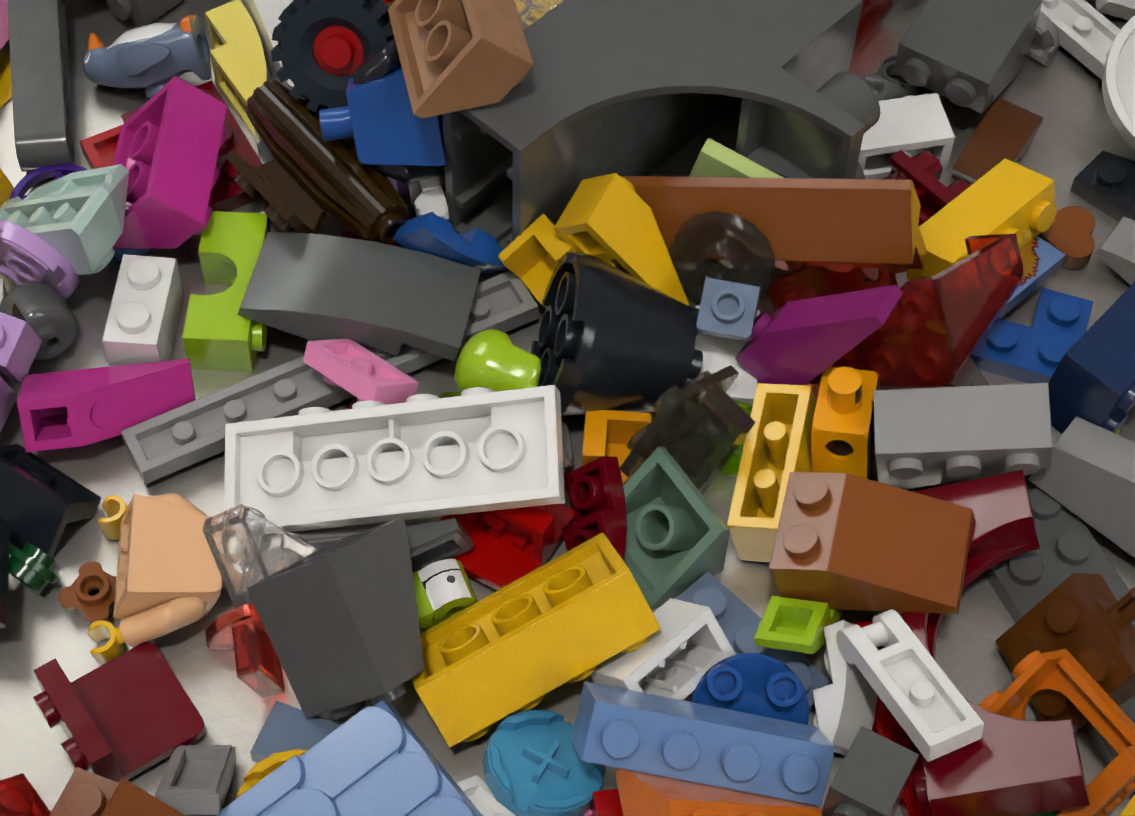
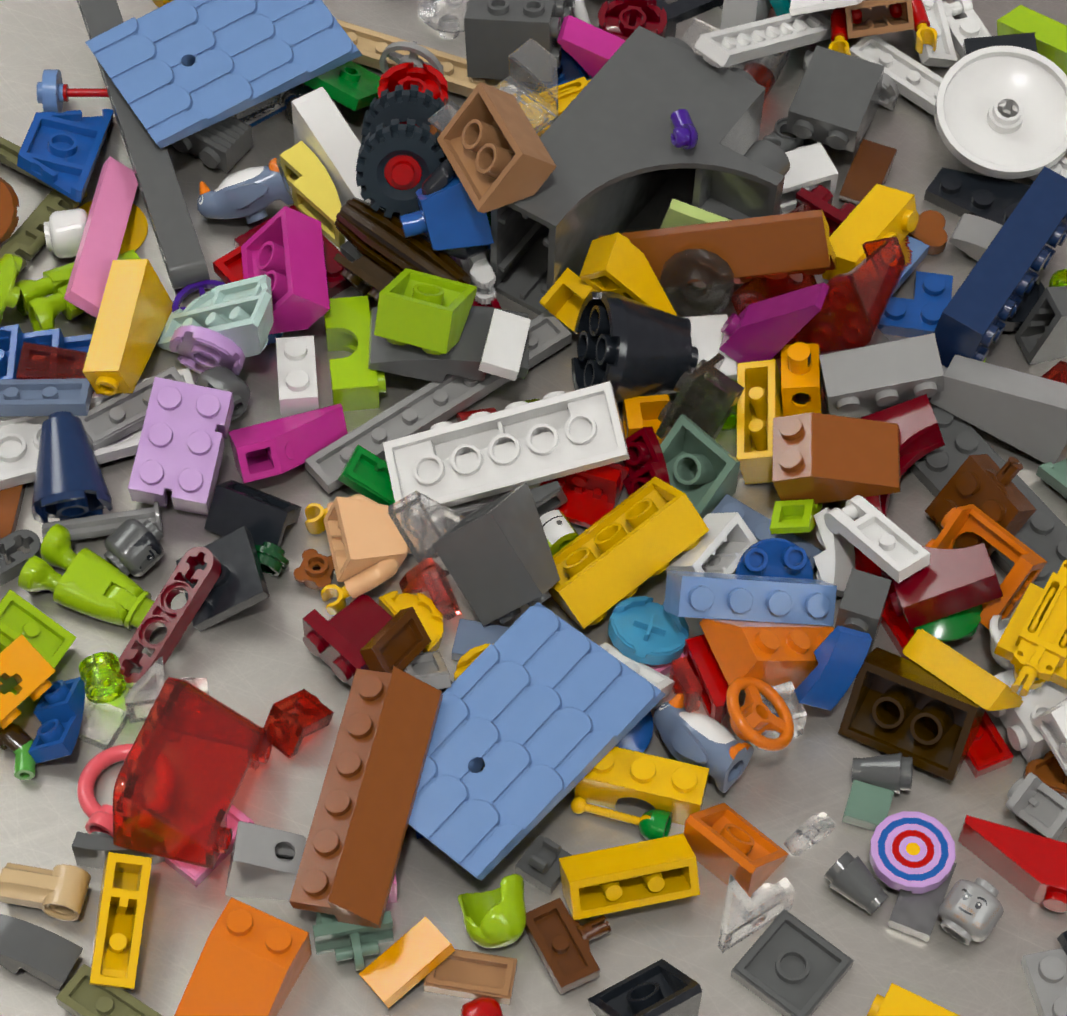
camera: 10 degrees left, 0 degrees up
bright pink plate [303,338,419,405] -> none
blue slope [393,212,508,277] -> none
lime hair [454,329,541,393] -> none
sand blue bracket [696,277,760,341] -> none
none -> green plate [337,445,405,520]
none -> reddish brown tile [360,607,431,673]
none -> lime slope [374,268,477,355]
none -> yellow tile [378,591,444,653]
none -> white tile [478,309,531,381]
none -> dark purple arm [670,109,698,149]

